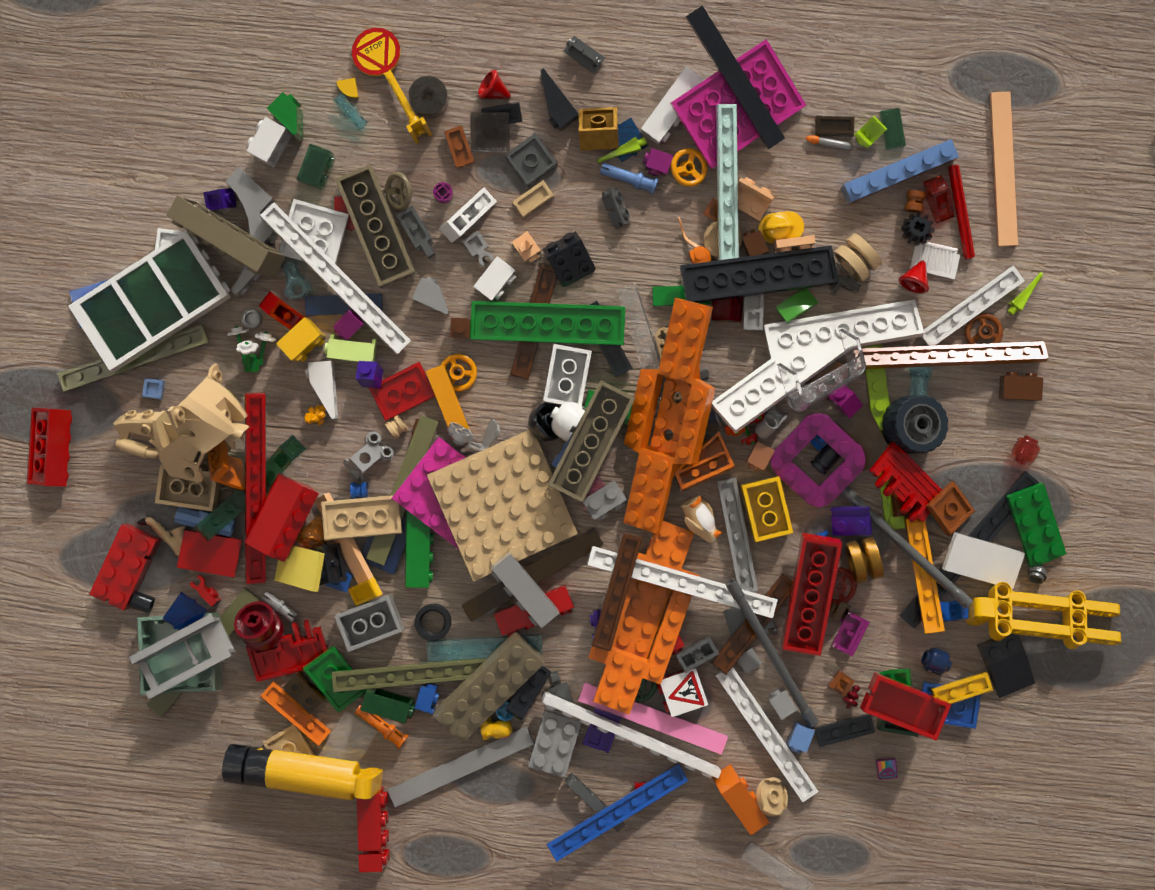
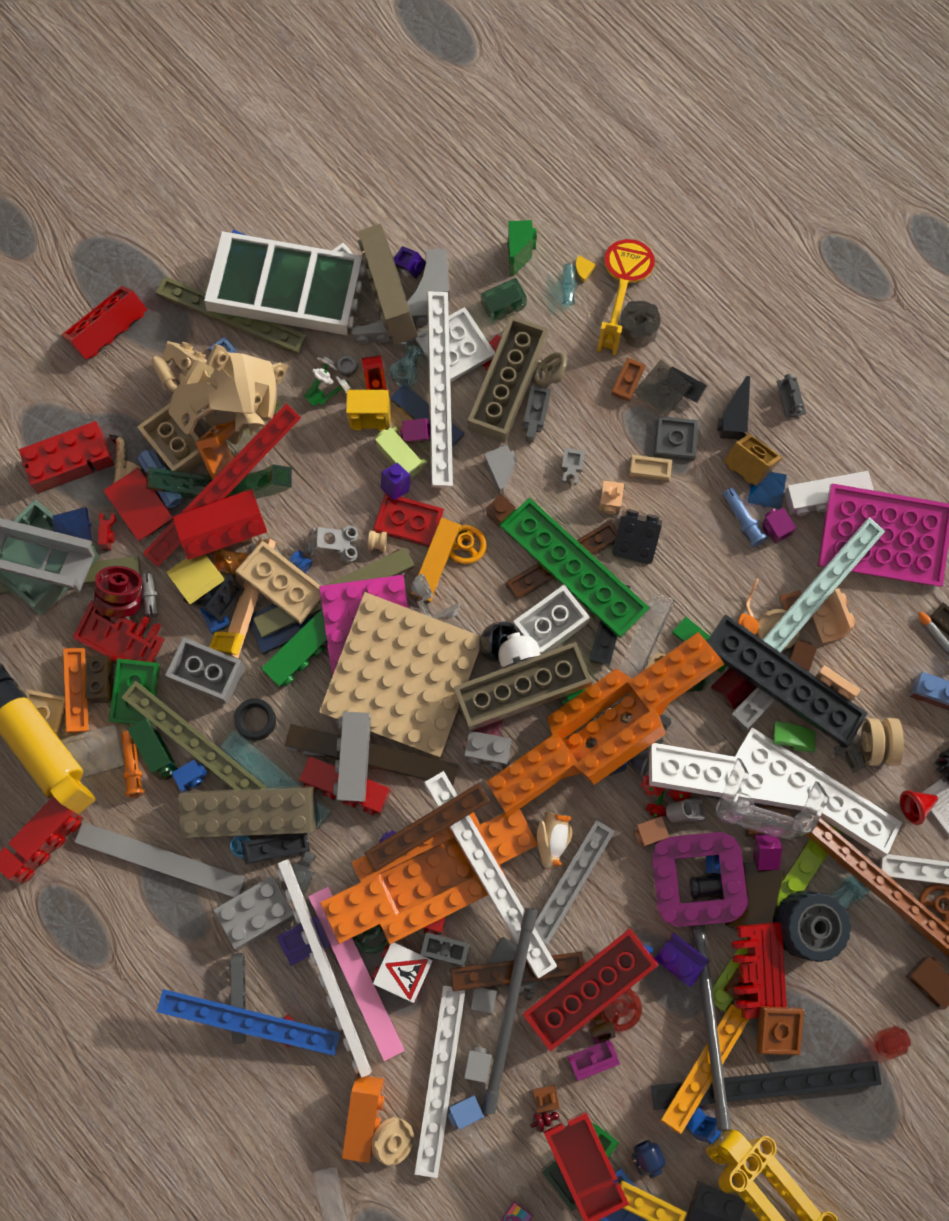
camera: 45 degrees right, 15 degrees down
black beam [130,591,155,614] -> none
white brick [246,117,292,168] -> none
light orange plant [304,404,326,425] -> none
white slope [306,361,338,419] -> none
magenta wheel [433,182,454,204] -> none
white slope [439,187,497,243] -> none
white brick [473,256,516,302] -> none
red hat [478,70,511,100] -> none
yellow animal [480,716,512,740] -> none
lime piece [597,137,647,163] -> none
dark grey hinge [601,188,631,229] -> none
light orange piece [671,148,707,187] -> none
orange wedge [674,431,735,492] -> none
black tile [685,5,785,149] -> none
yellow brick [740,476,793,542] -> none
yellow piece [758,211,804,244] -> none
black plate [814,713,876,747] -> none
pearl gold wheel [845,537,884,584] -> none
white tile [942,532,1025,589] -> none
green plate [1006,482,1066,568] -> none
dark grey plate [1028,564,1048,584] -> none

